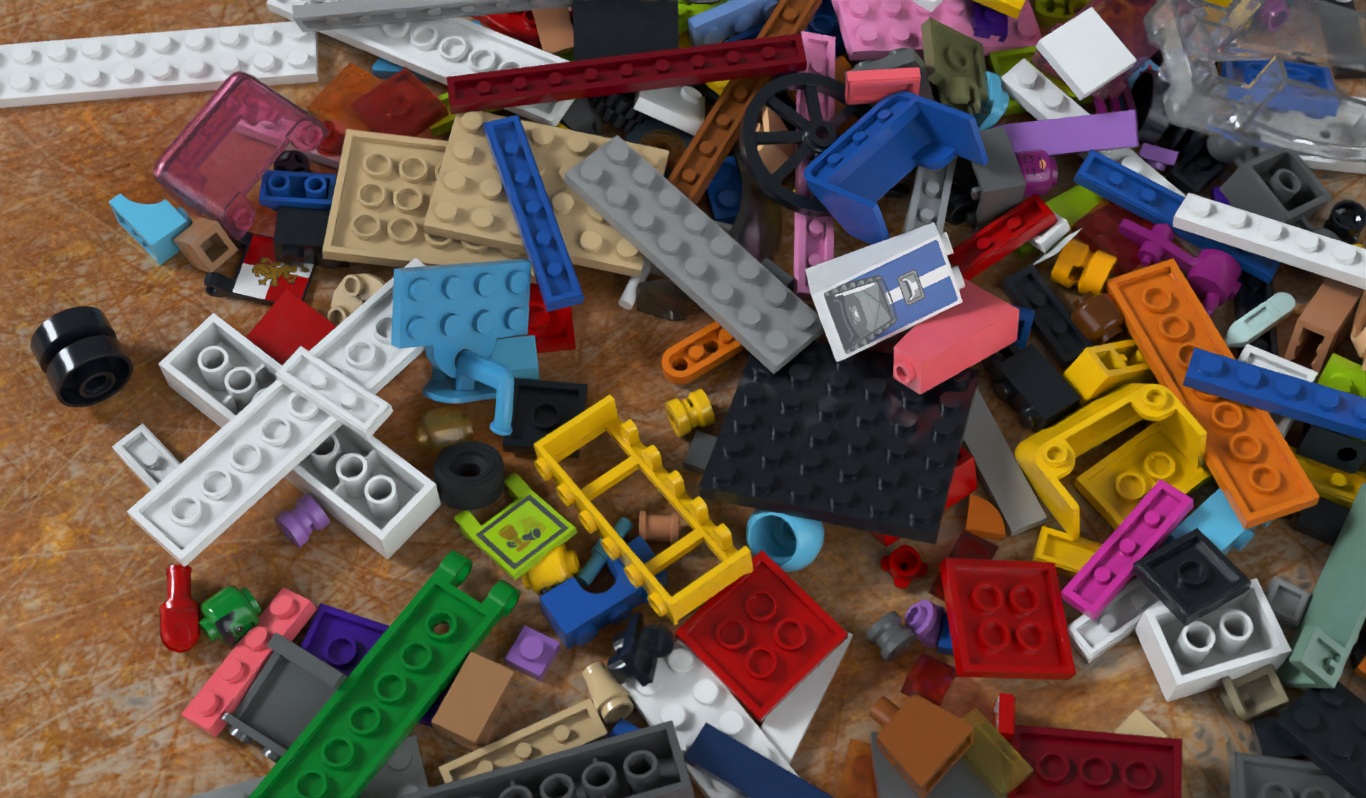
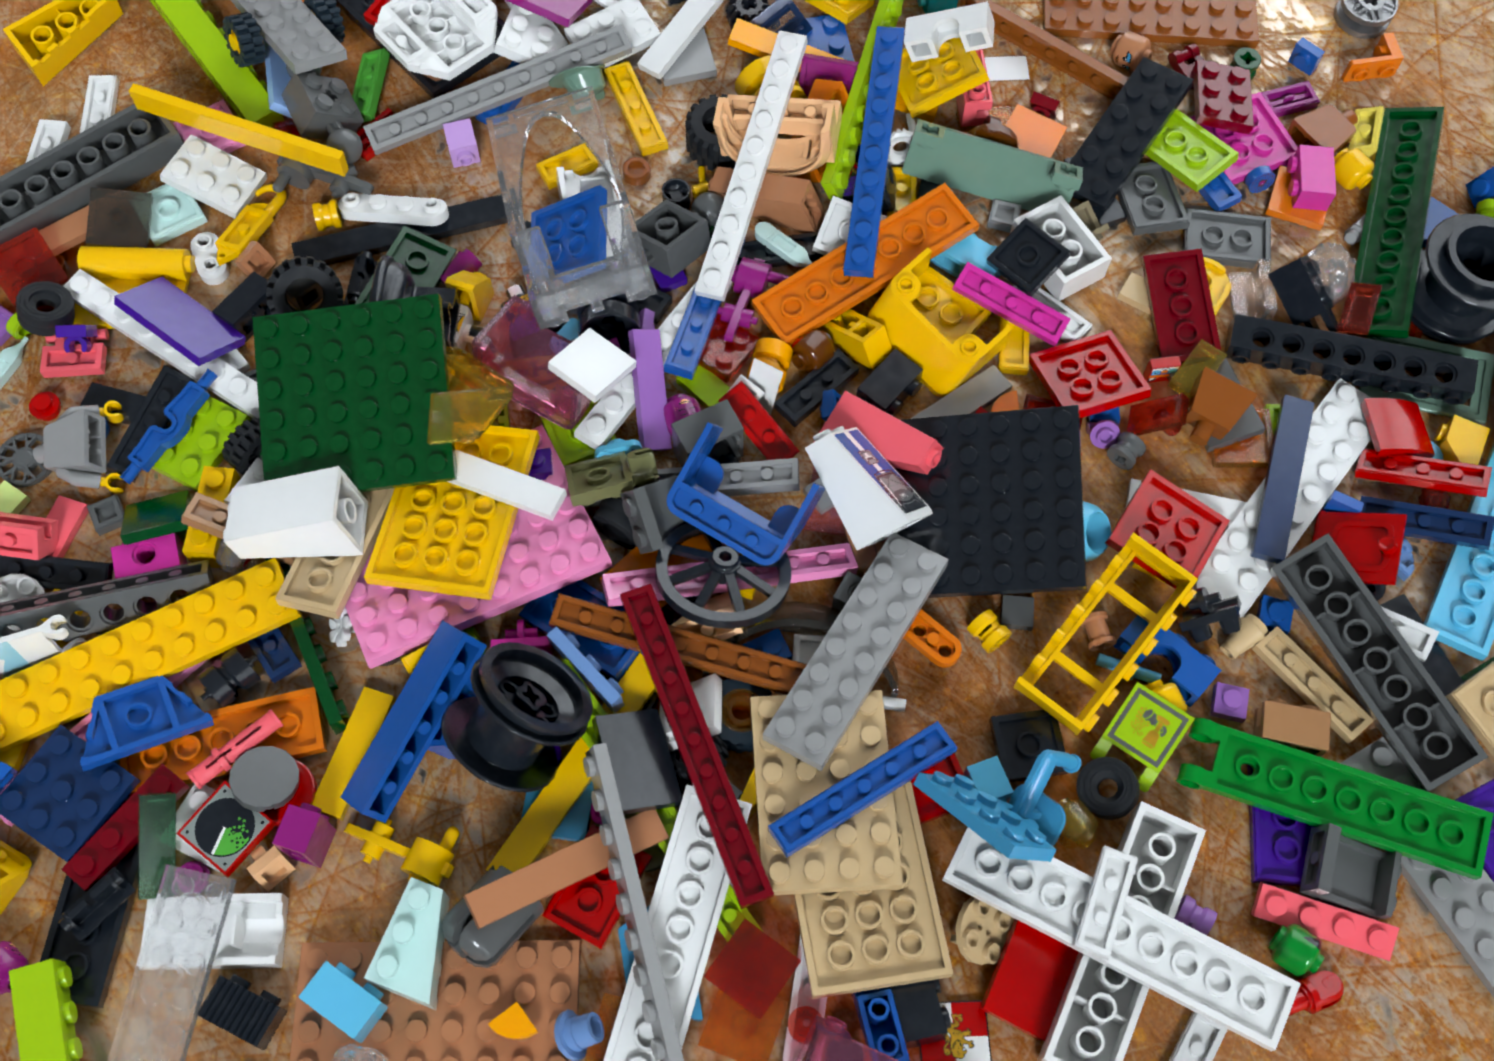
camera: 105 degrees left, 5 degrees up
coral tile [845,67,921,105] -> none

